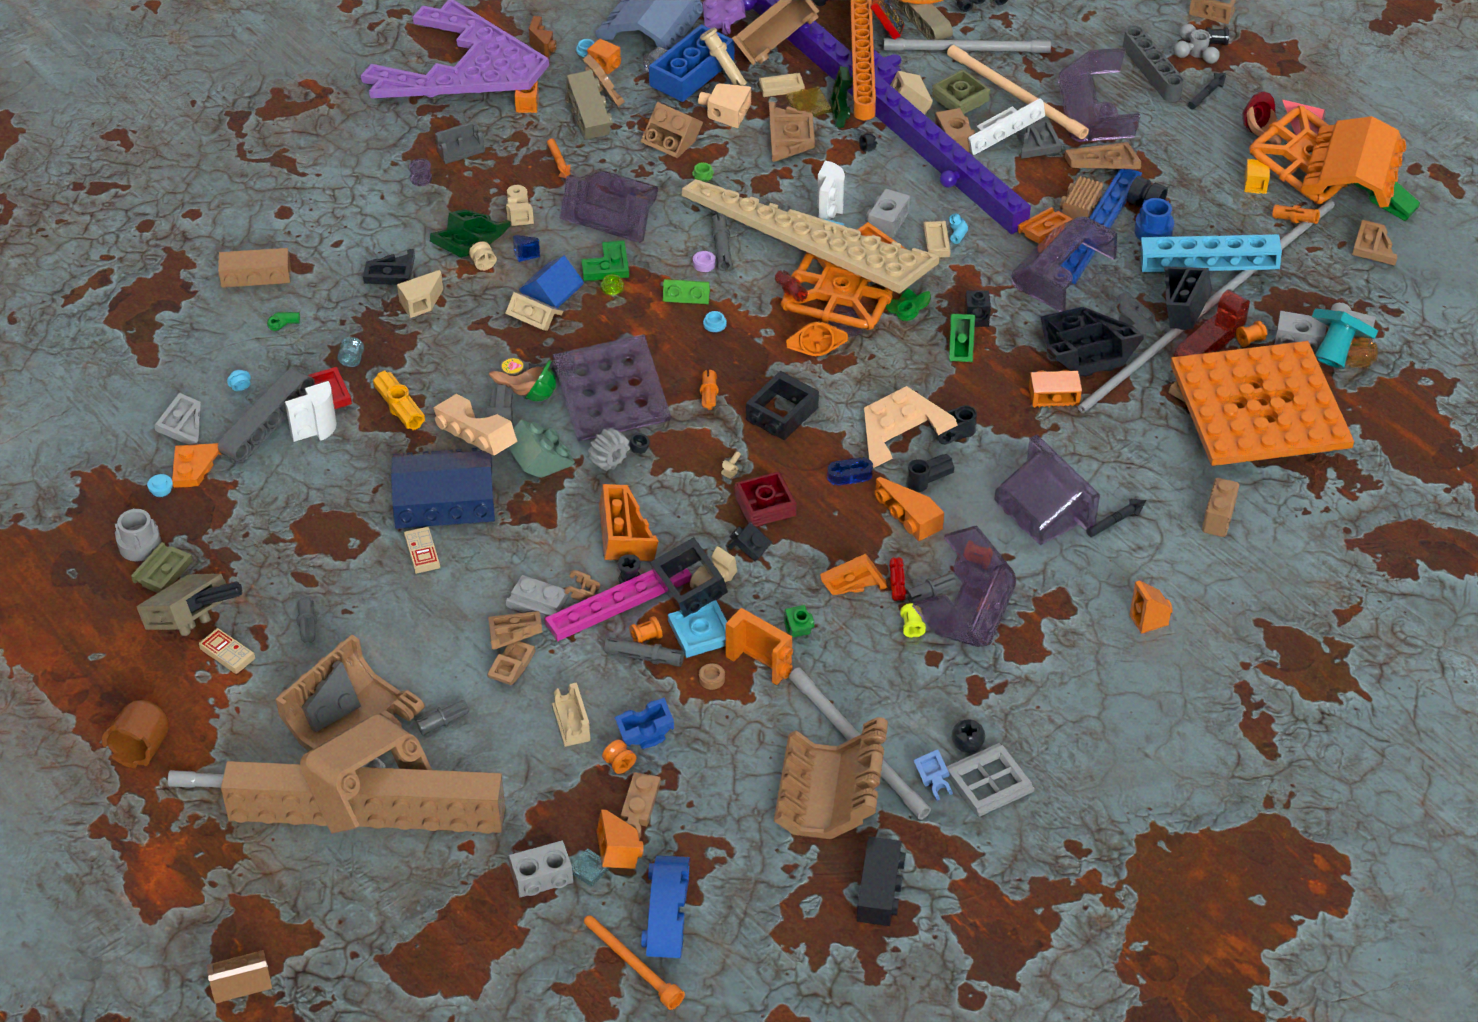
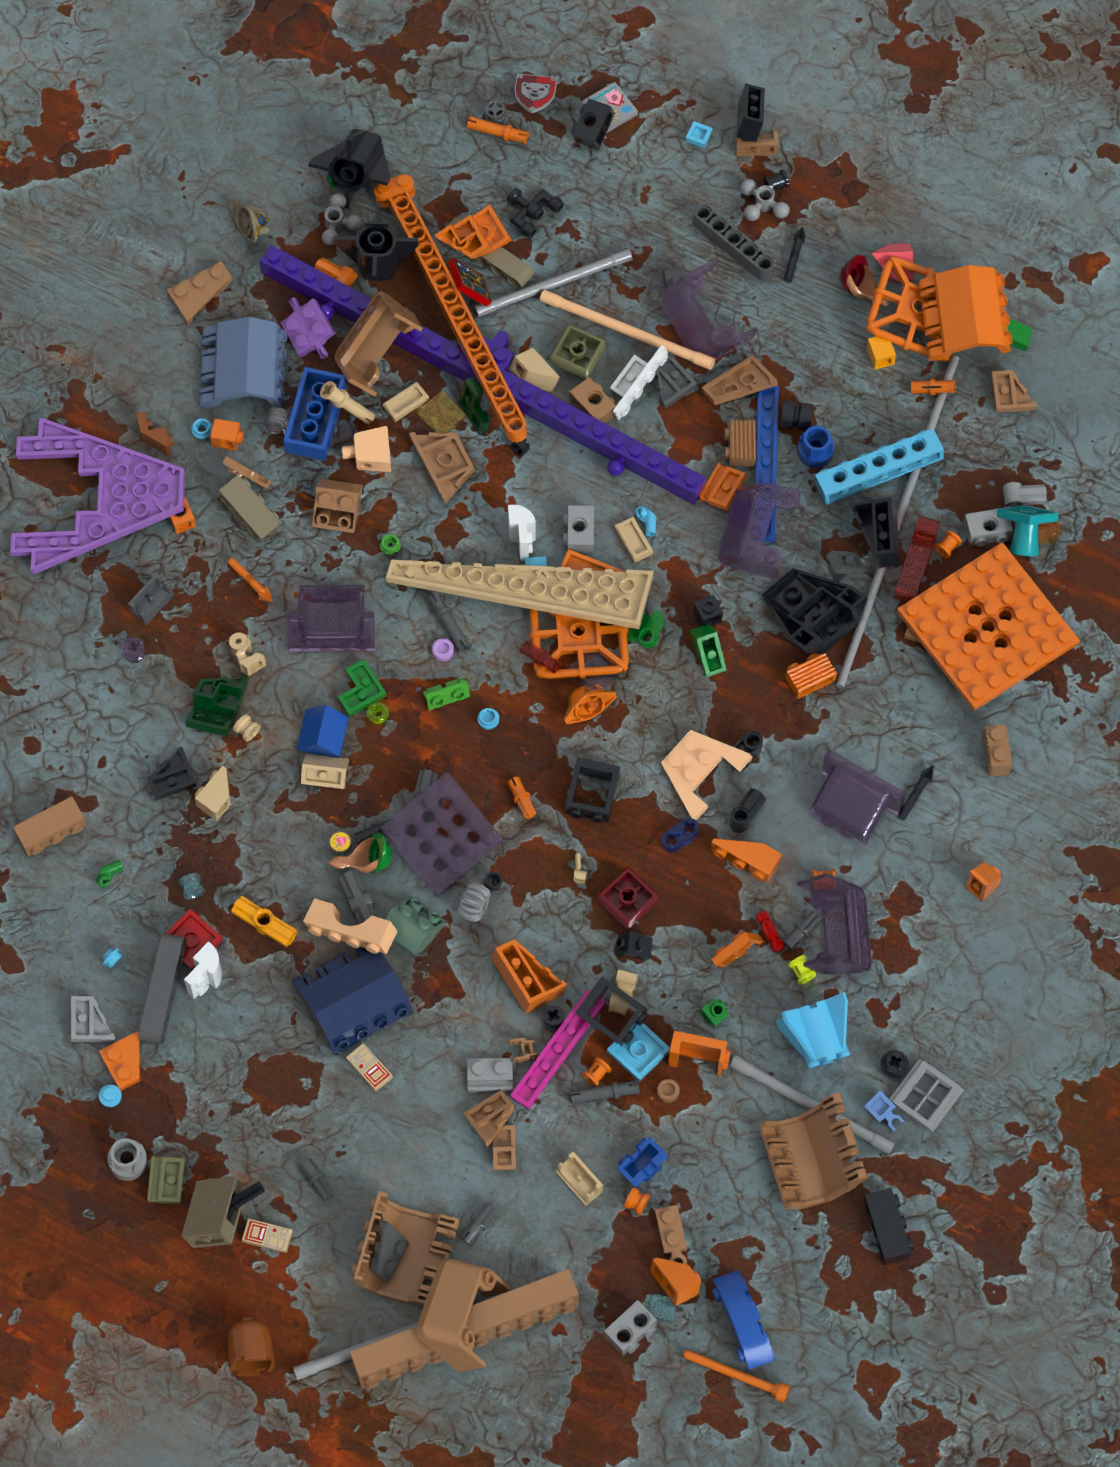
camera: 25 degrees left, 20 degrees up
clear blue slope [513,235,540,262] -> none
none -> medium azure brick [776,992,850,1069]

